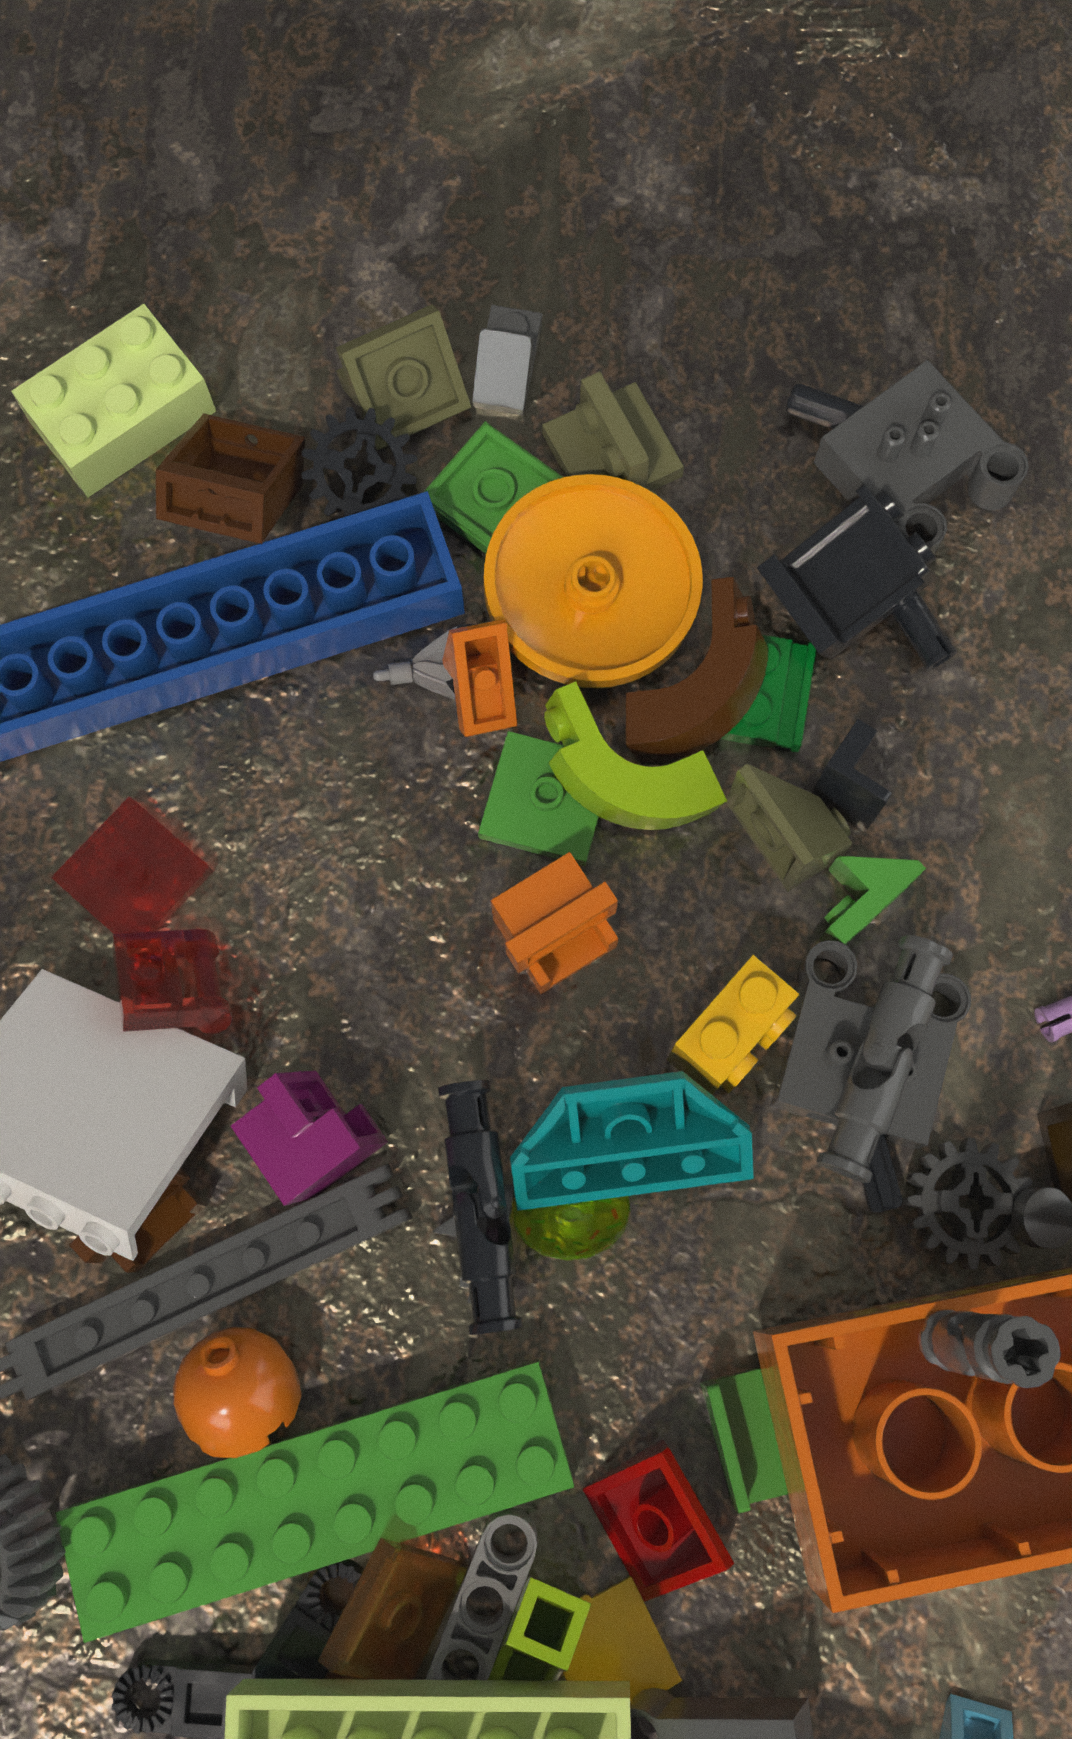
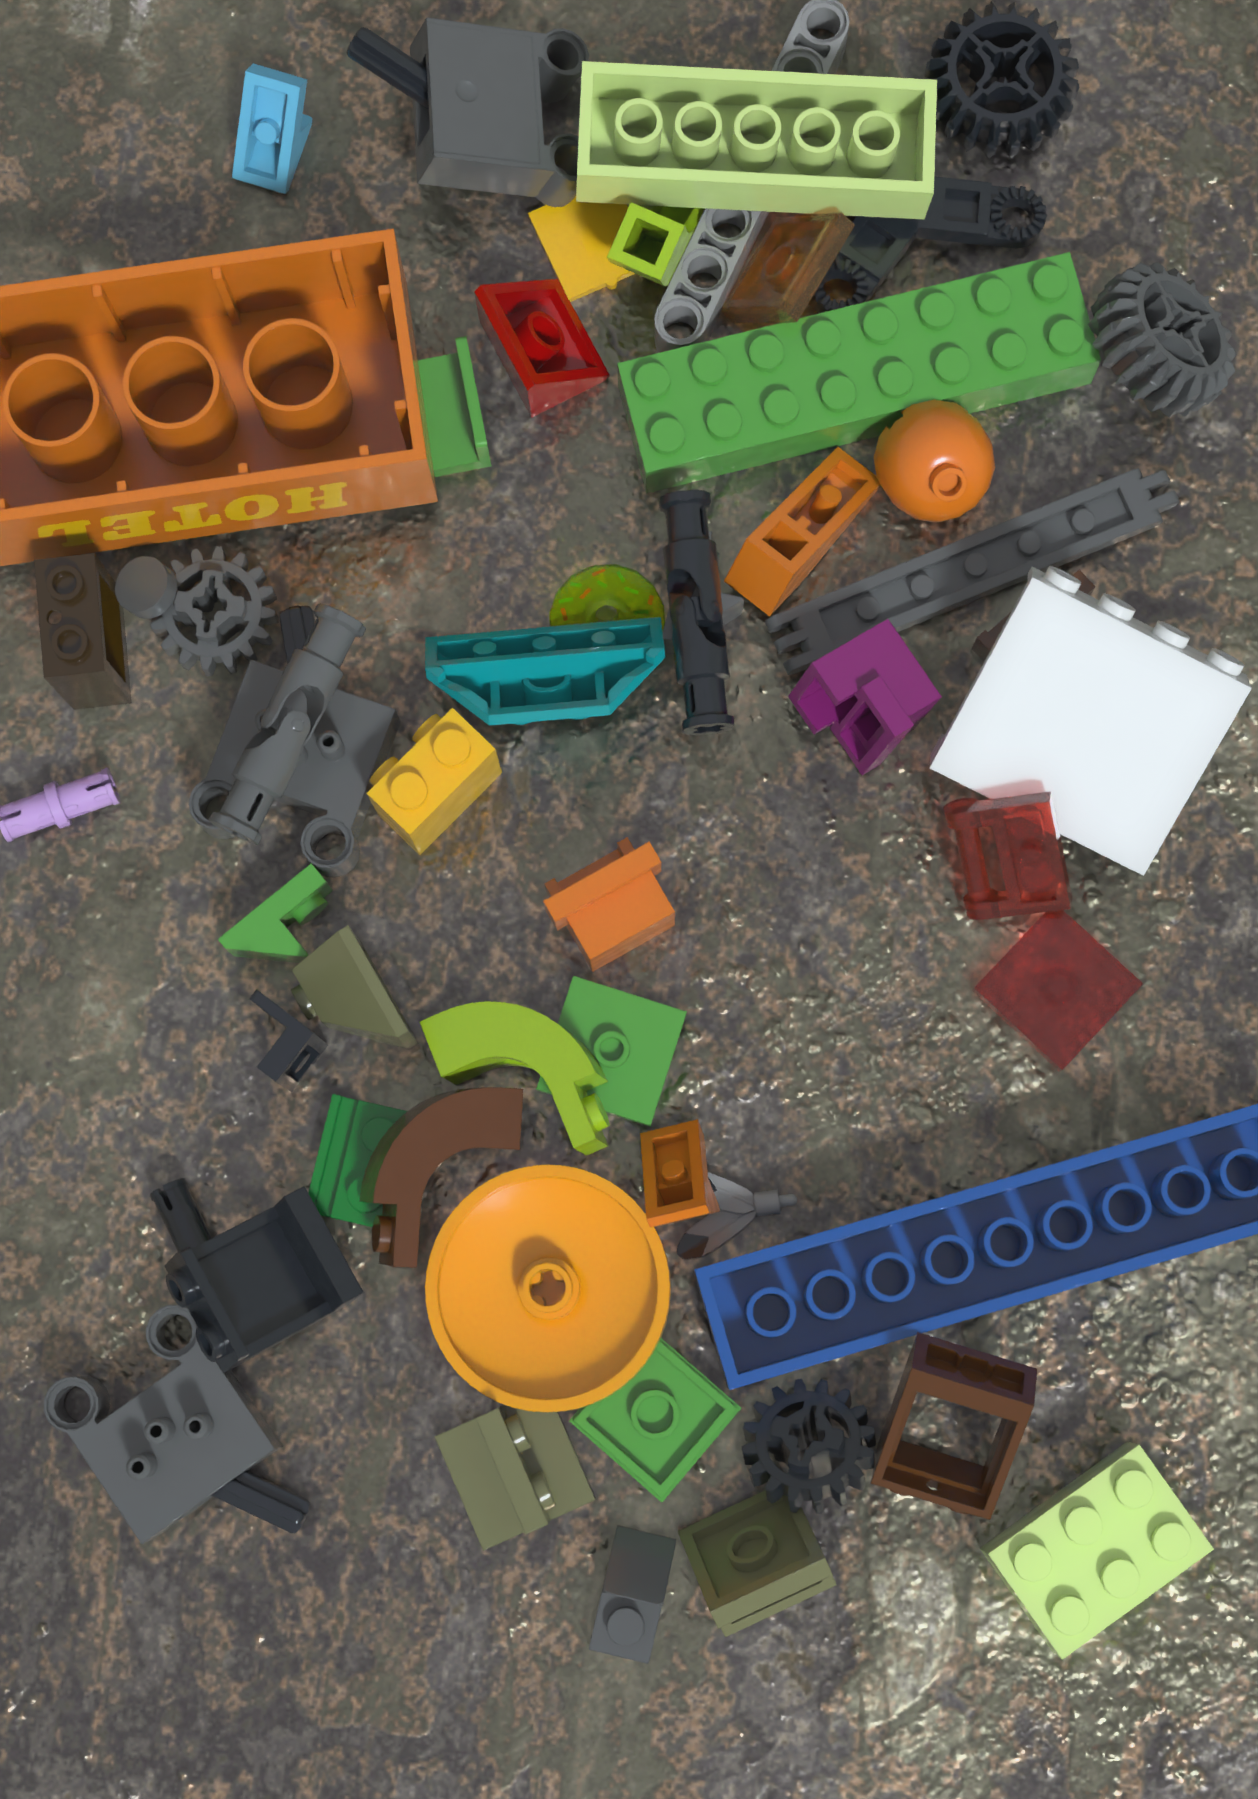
camera: 175 degrees left, 5 degrees up
dark grey piece [918,1310,1061,1388] -> none
none -> orange slope [724,447,881,617]

